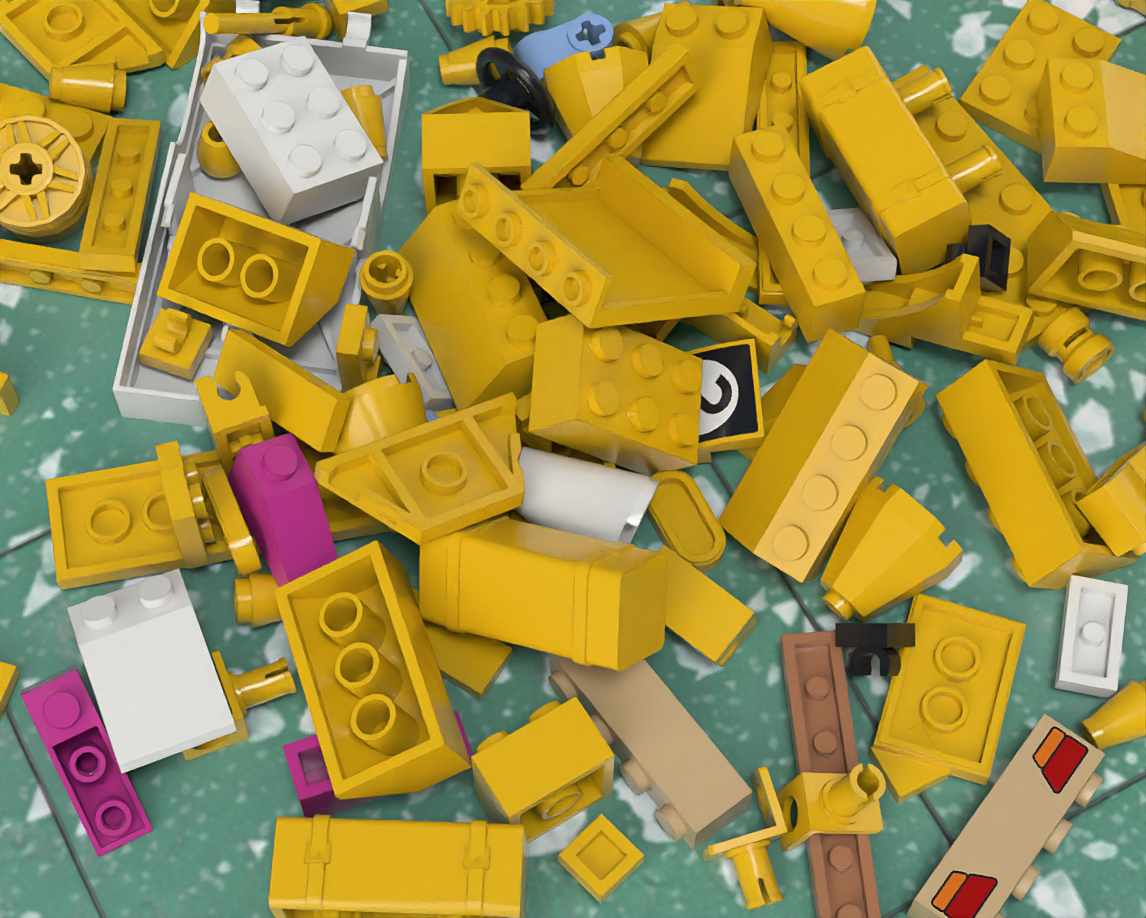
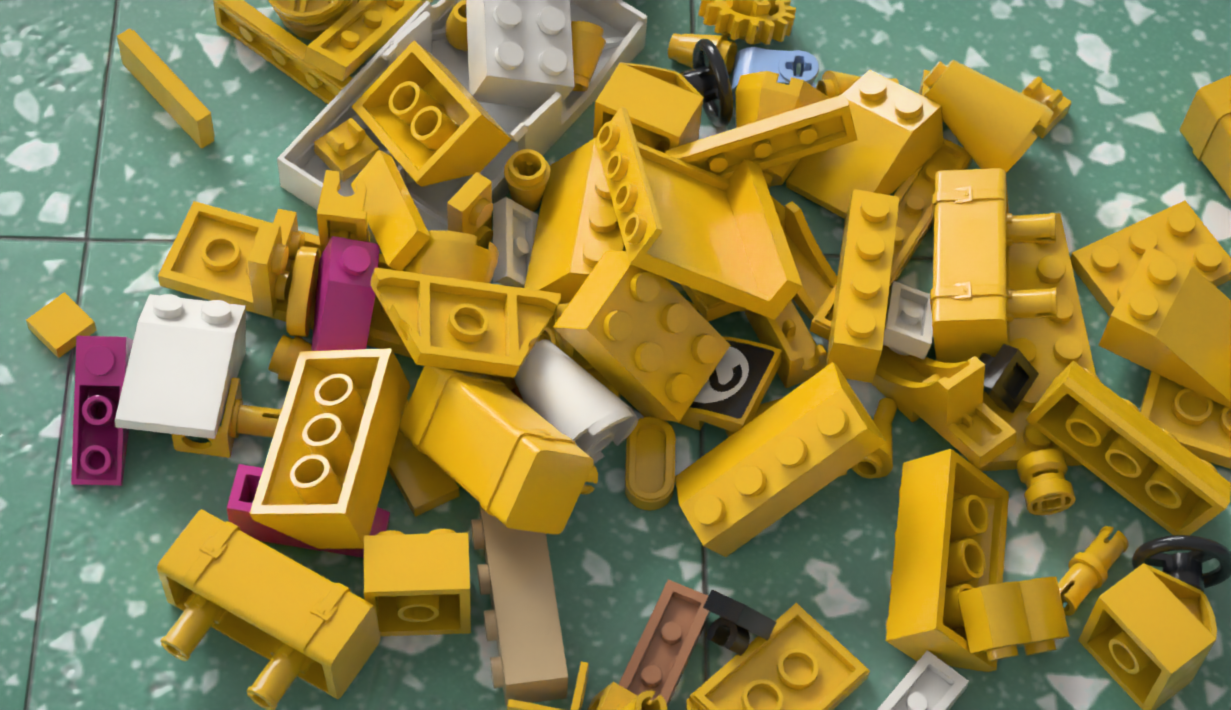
camera: 25 degrees right, 5 degrees down
yellow tile [558,813,644,904] -> none
yellow hinge [658,544,758,667] -> none
yellow cone [820,476,963,623] -> none

